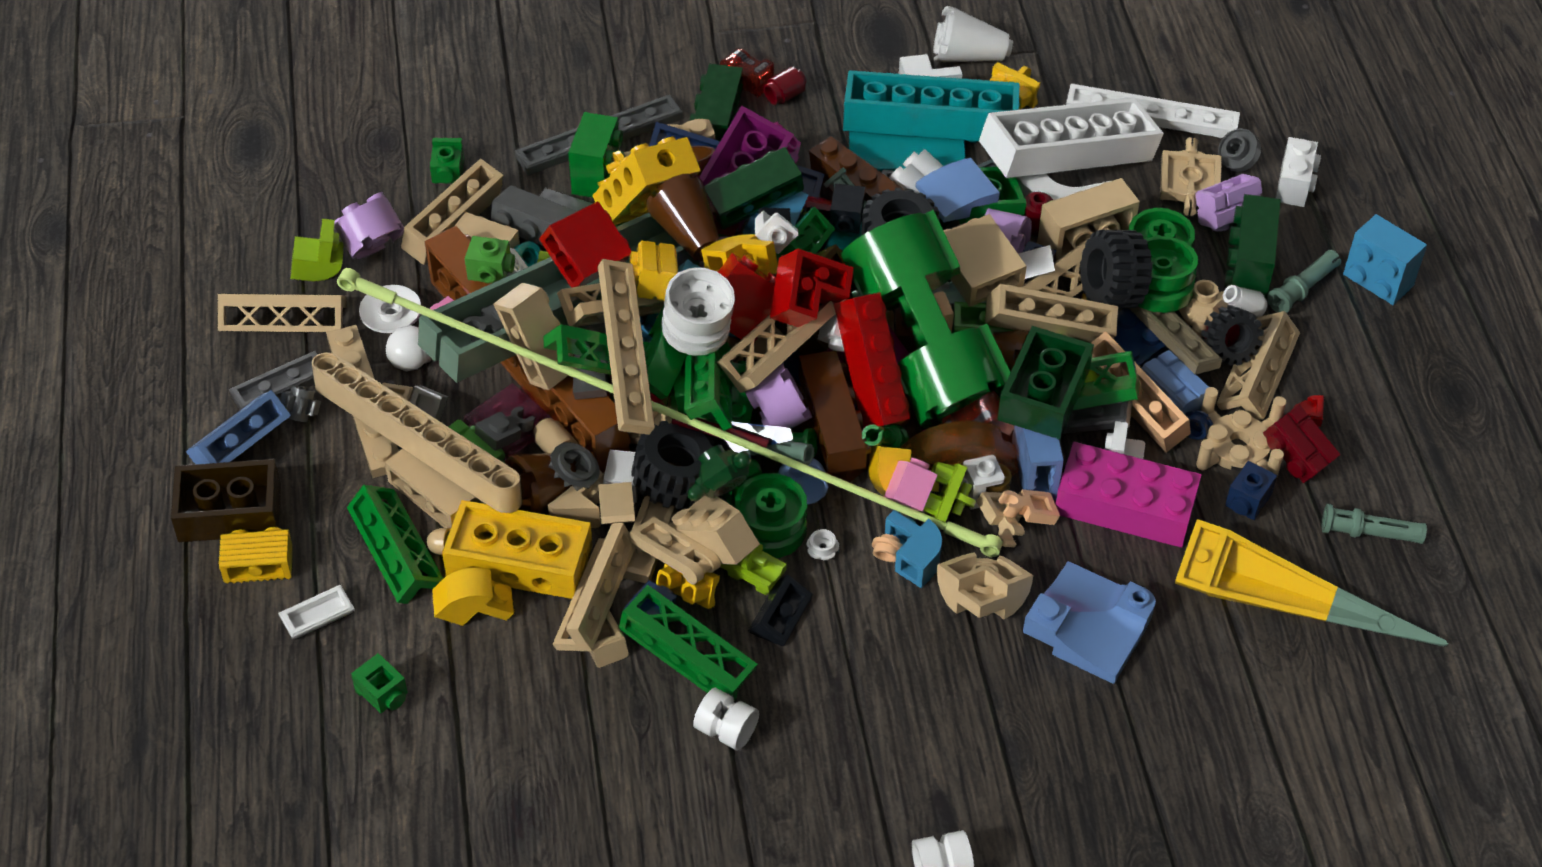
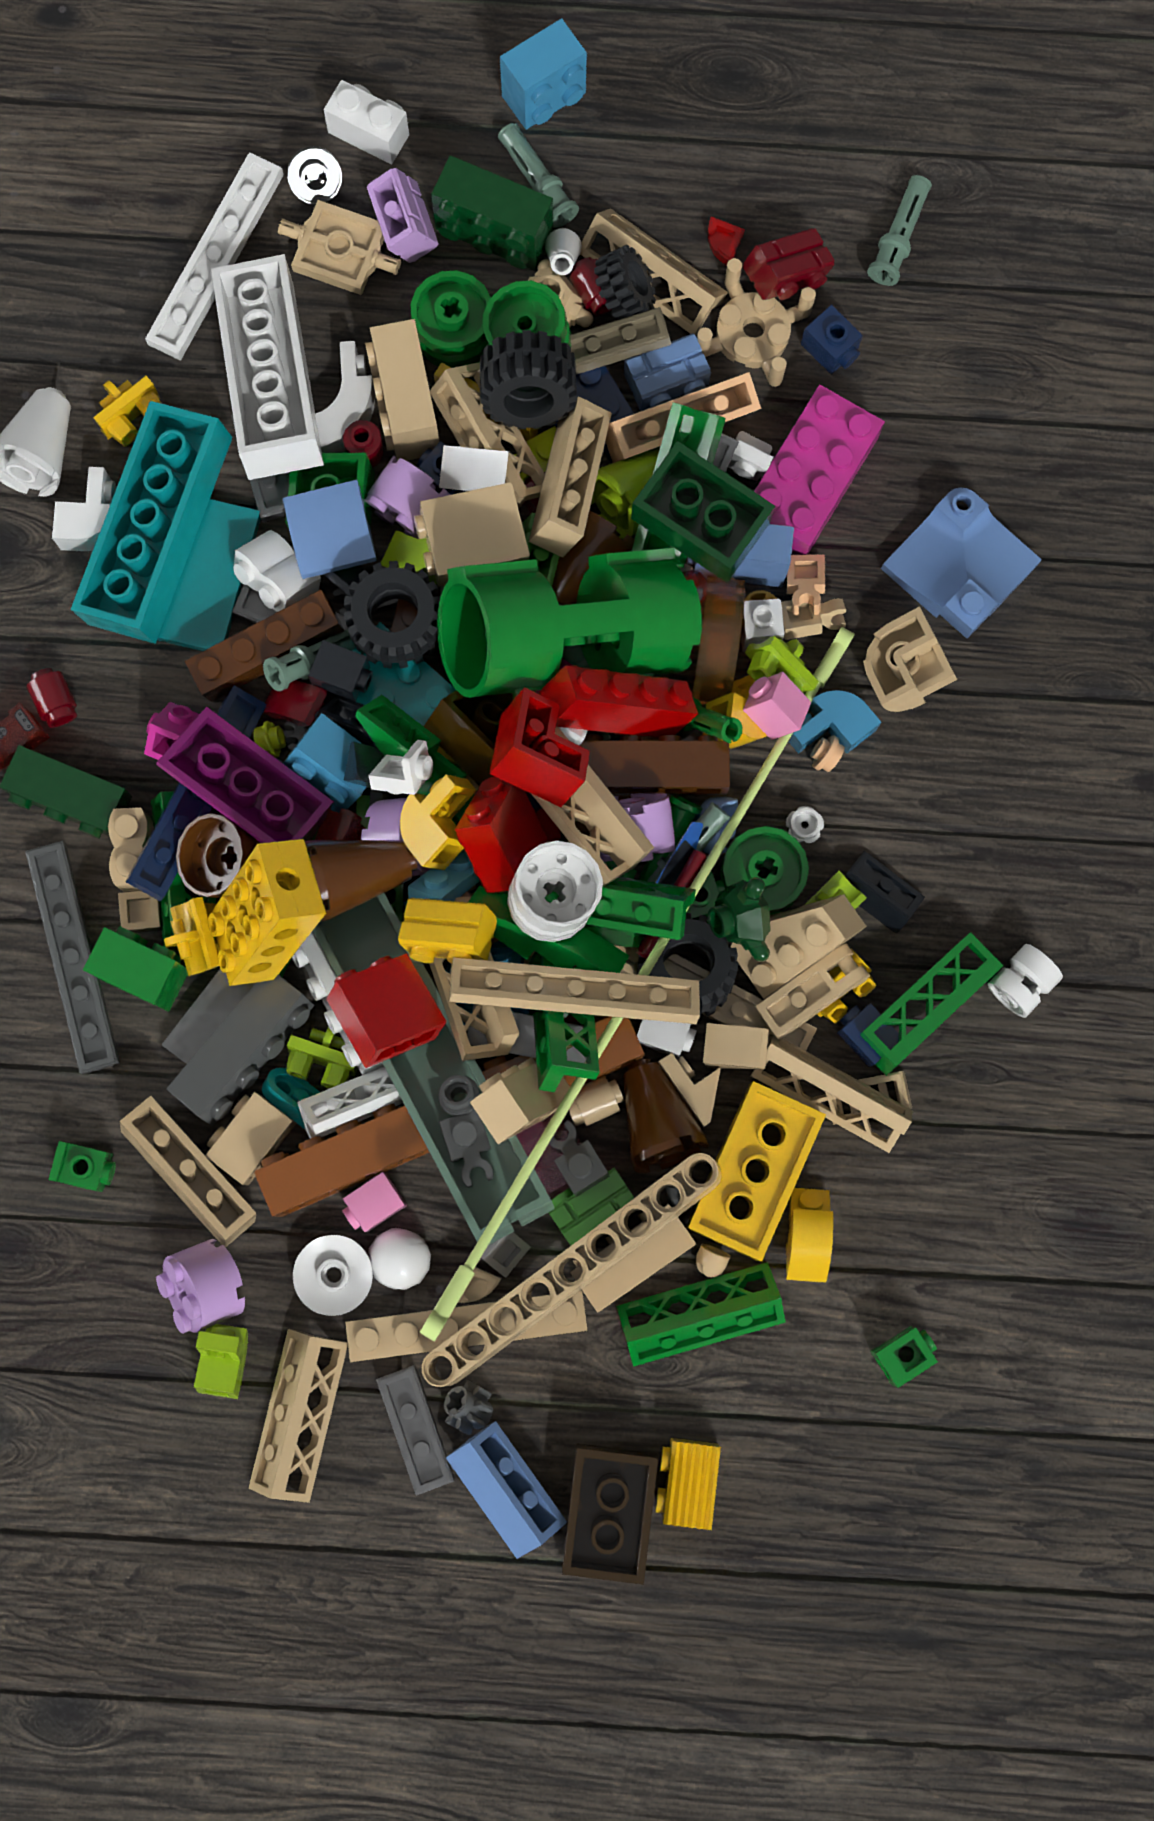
camera: 80 degrees left, 30 degrees up
white tile [278,584,355,639] -> none
bright green brick [465,236,515,283] -> none
dark grey gear [549,442,600,491] -> none
dark green brick [705,147,804,230] -> none
yellow plate [1175,519,1448,647] -> none
dark blue plate [1185,410,1213,440] -> none

